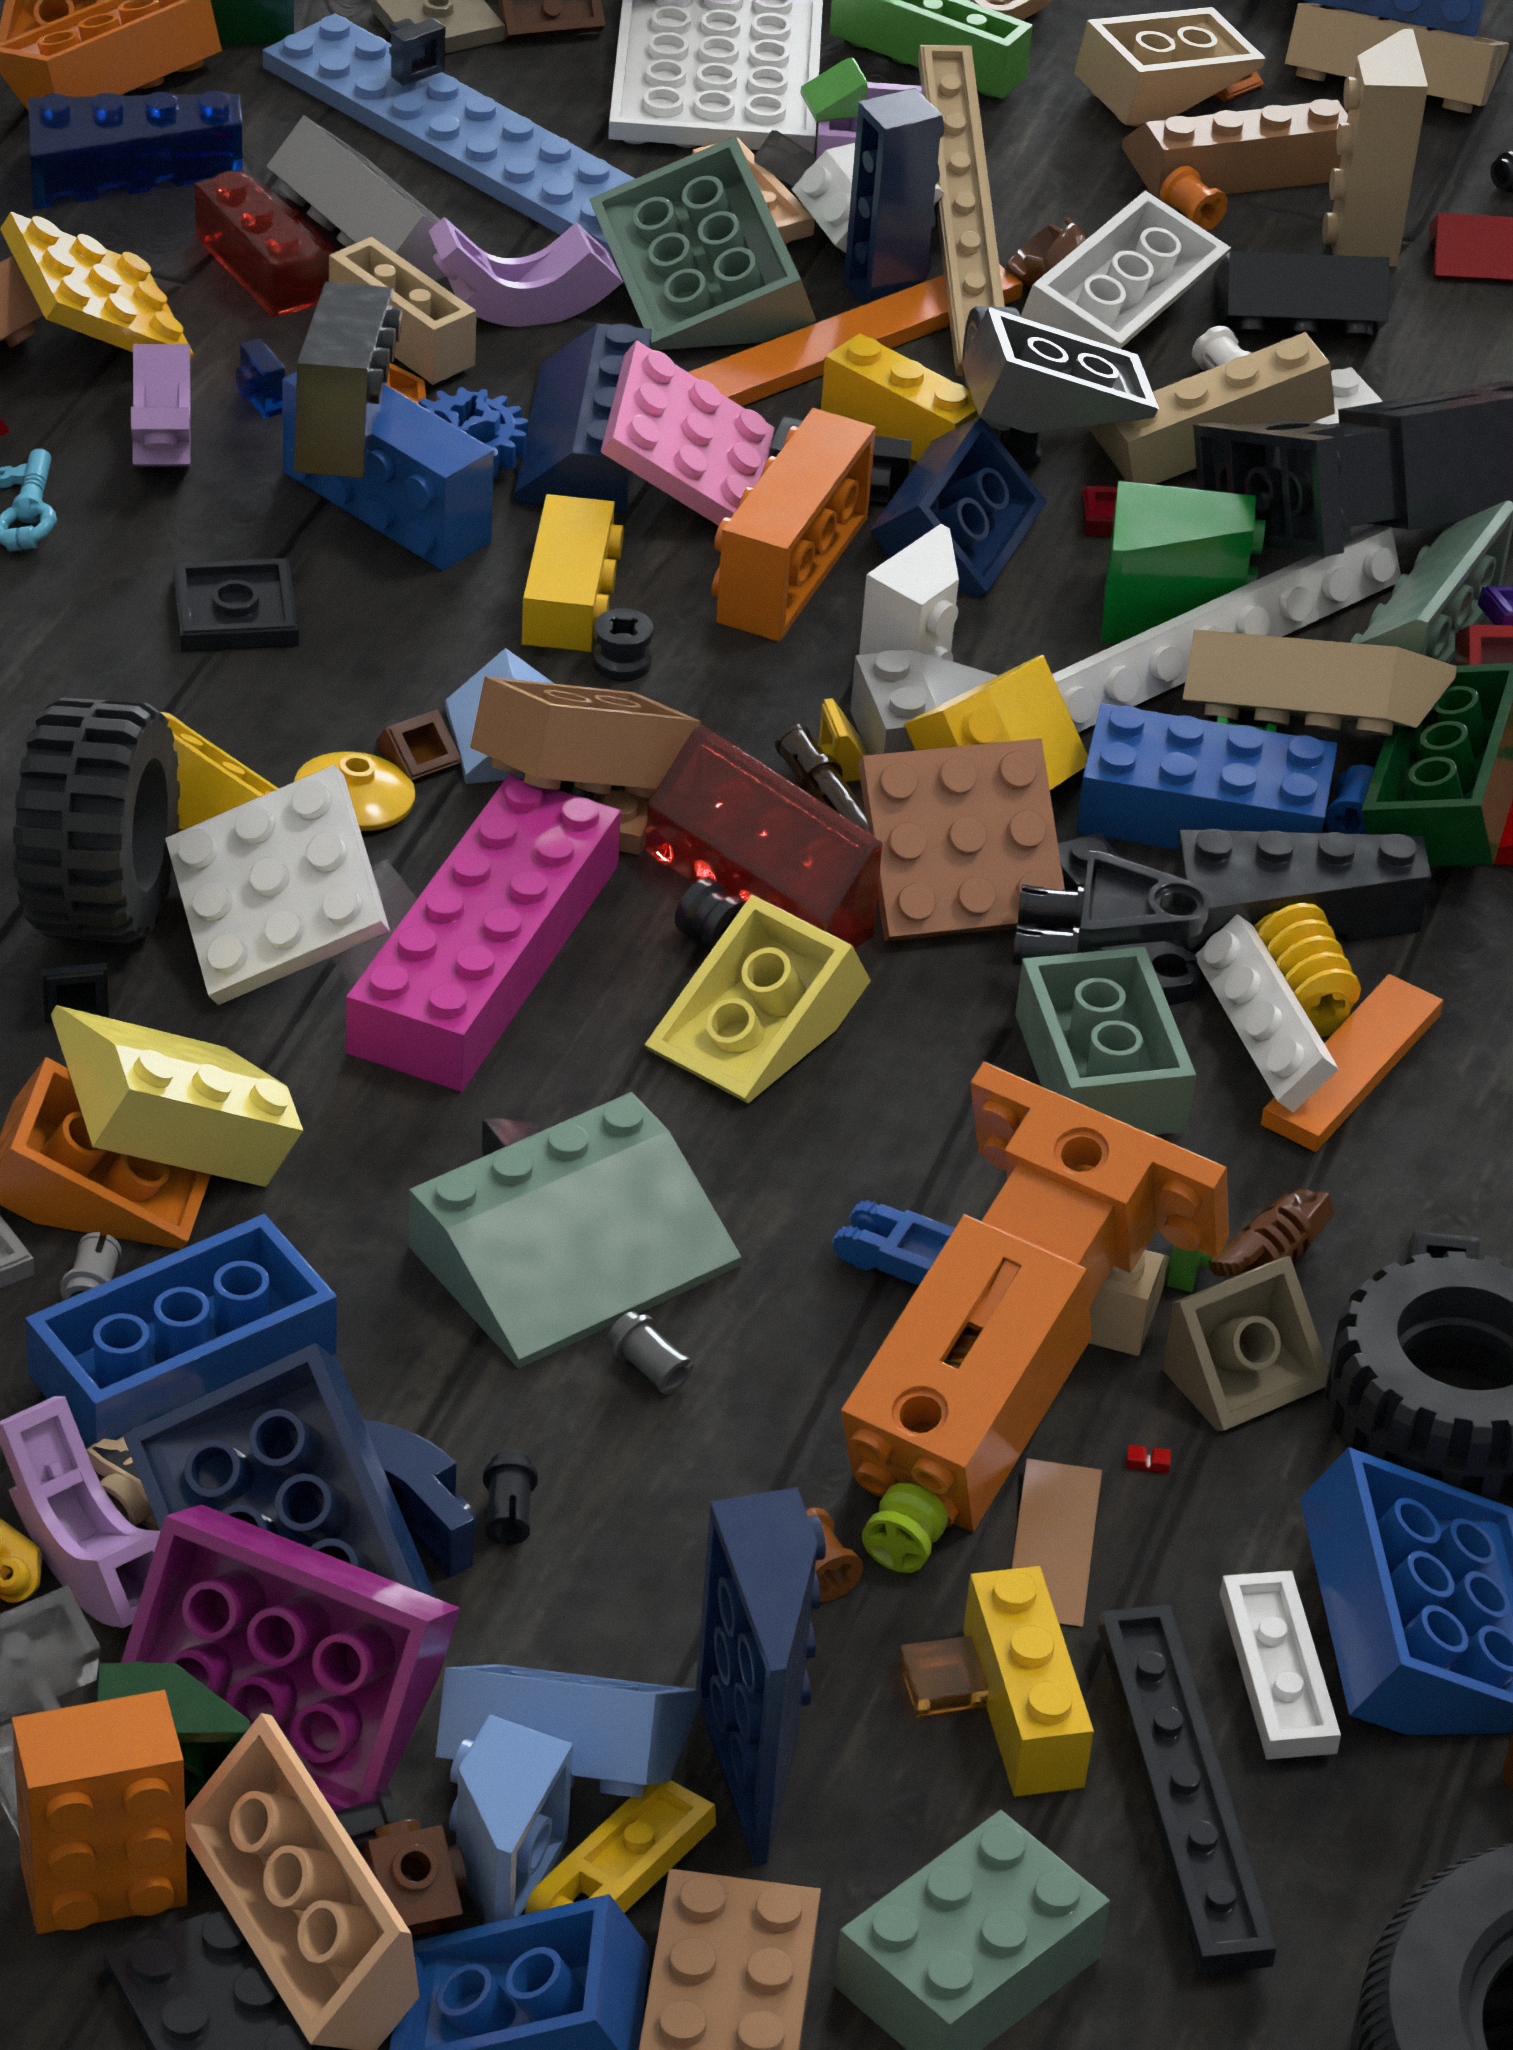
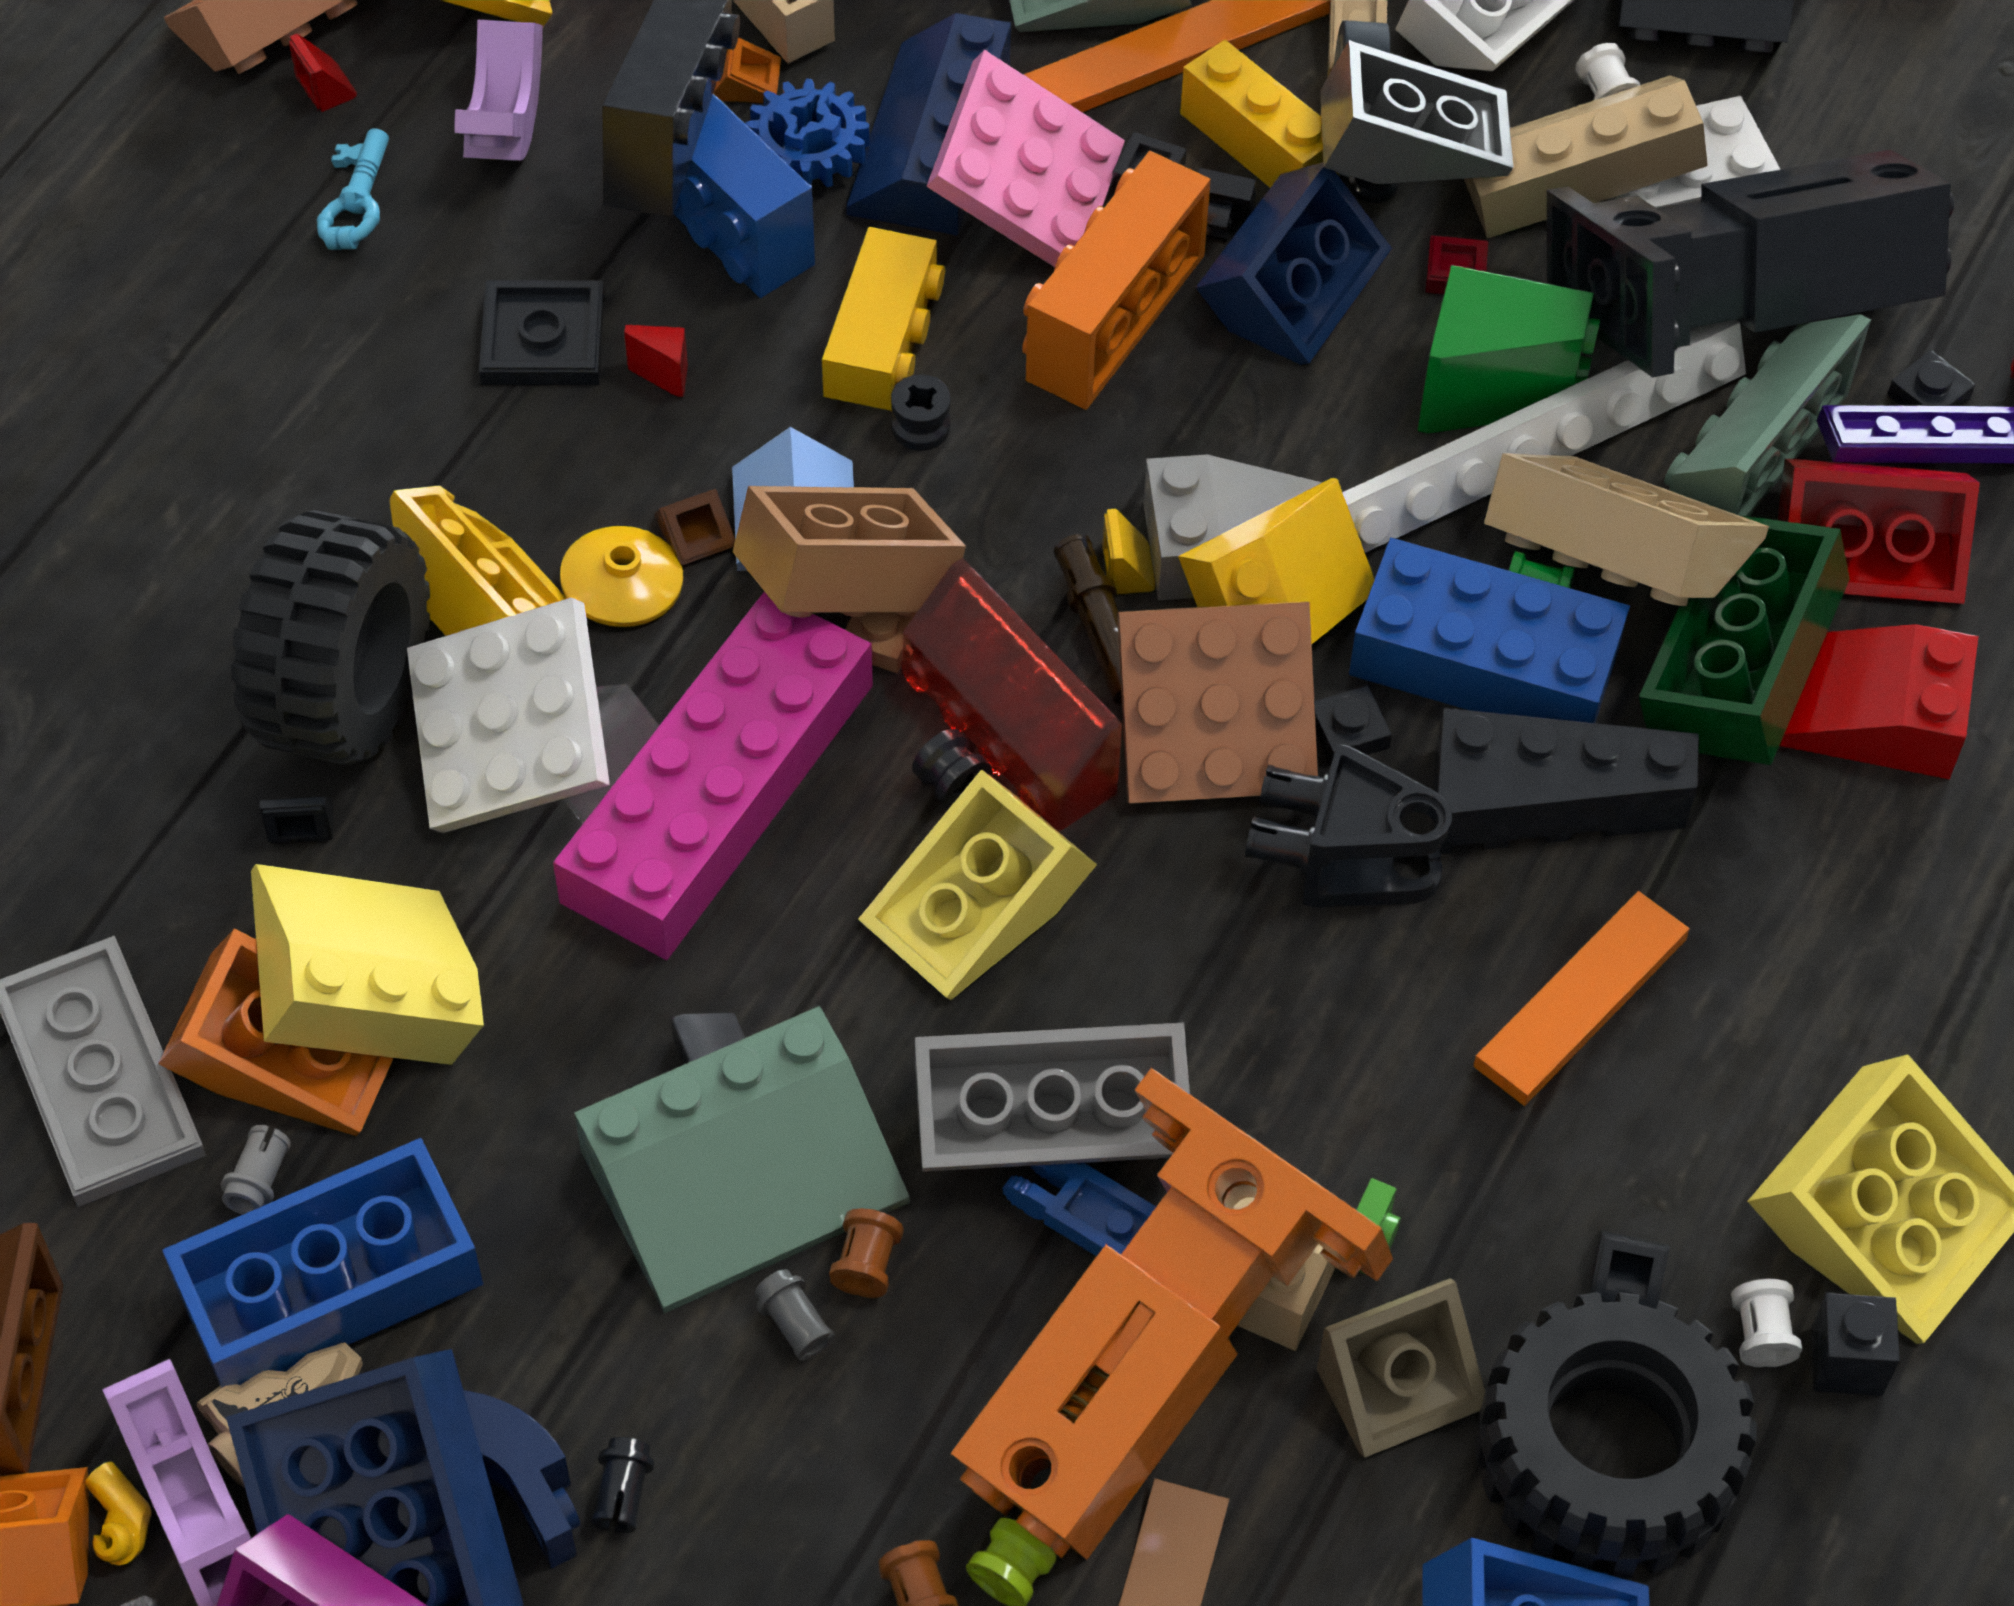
camera: 10 degrees right, 15 degrees up
clear blue plate [235,338,285,419] -> none
white slope [859,524,959,662] -> none
sand green brick [1015,946,1196,1135] -> none
red piece [1126,1445,1171,1474] -> none
white plate [1195,914,1339,1113] -> none
reddish brown hinge [1208,1189,1334,1279] -> none
yellow piece [1254,903,1361,1037] -> none
blue bush [1325,765,1375,834] -> none
none -> red slope [624,325,688,397]
none -> dark orange bush [829,1208,904,1298]
none -> light grey slope [914,1022,1190,1172]

